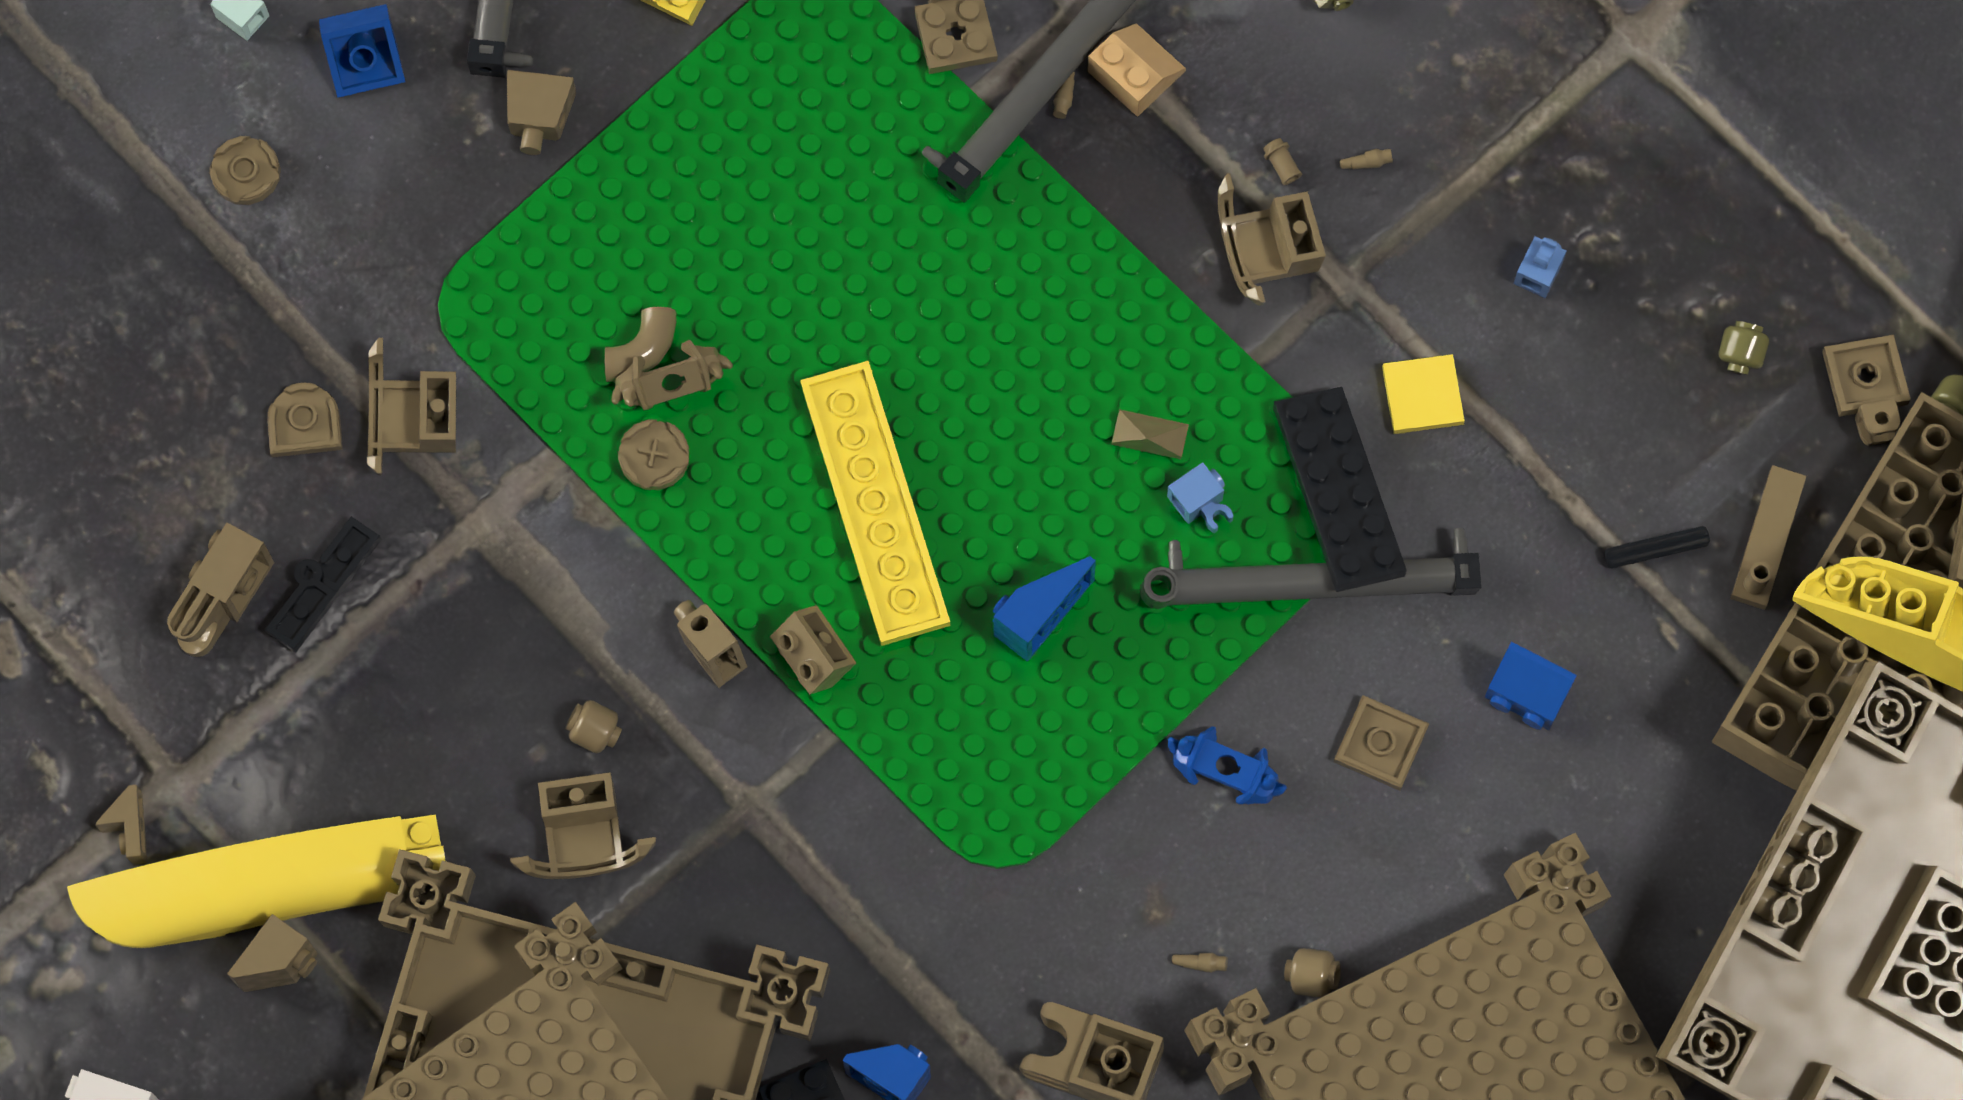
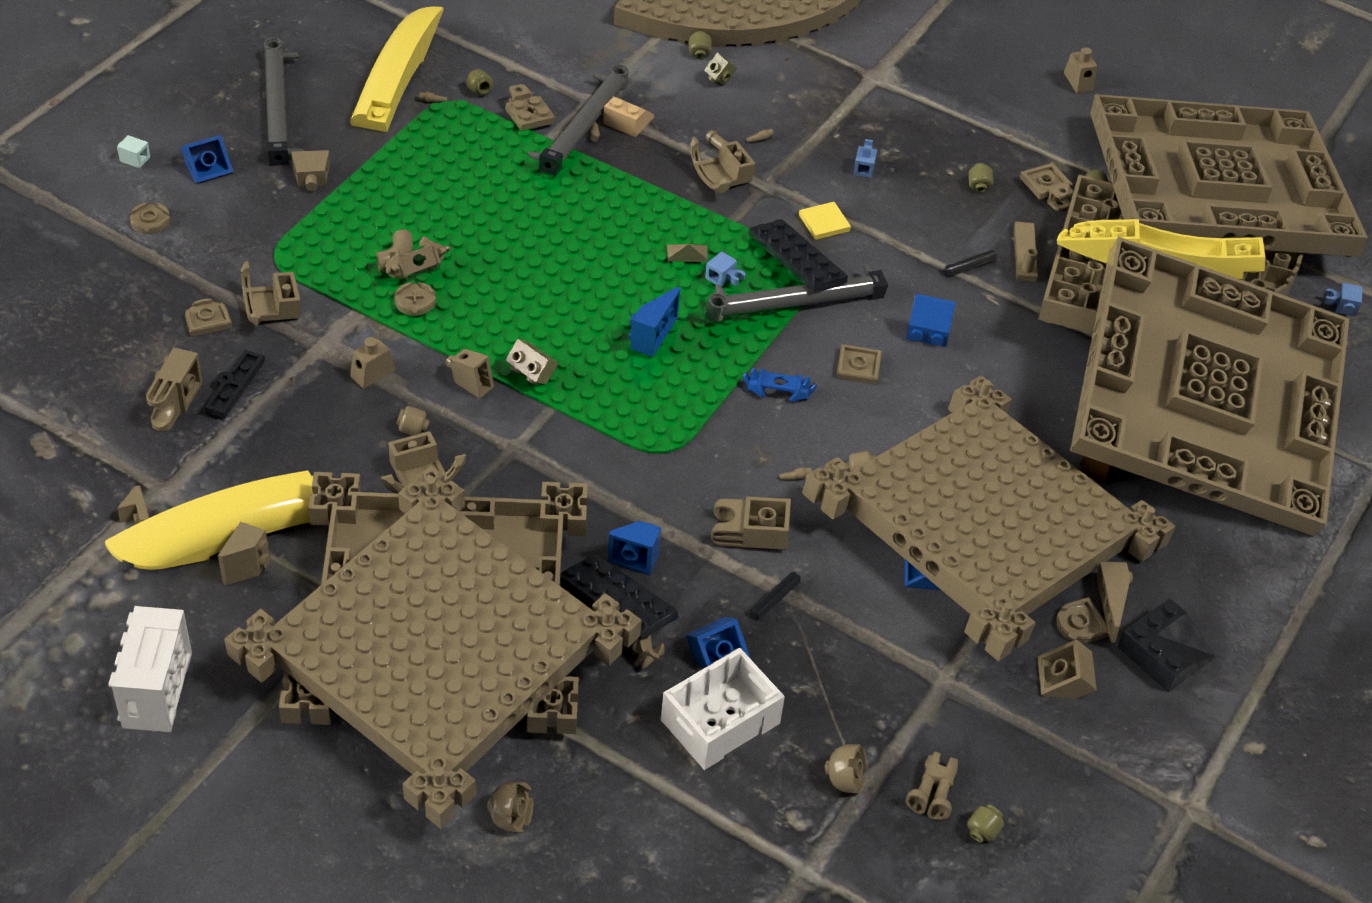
camera: 20 degrees left, 25 degrees down
light yellow plate [800,361,950,646] -> none
none -> dark tan torso [351,337,396,389]

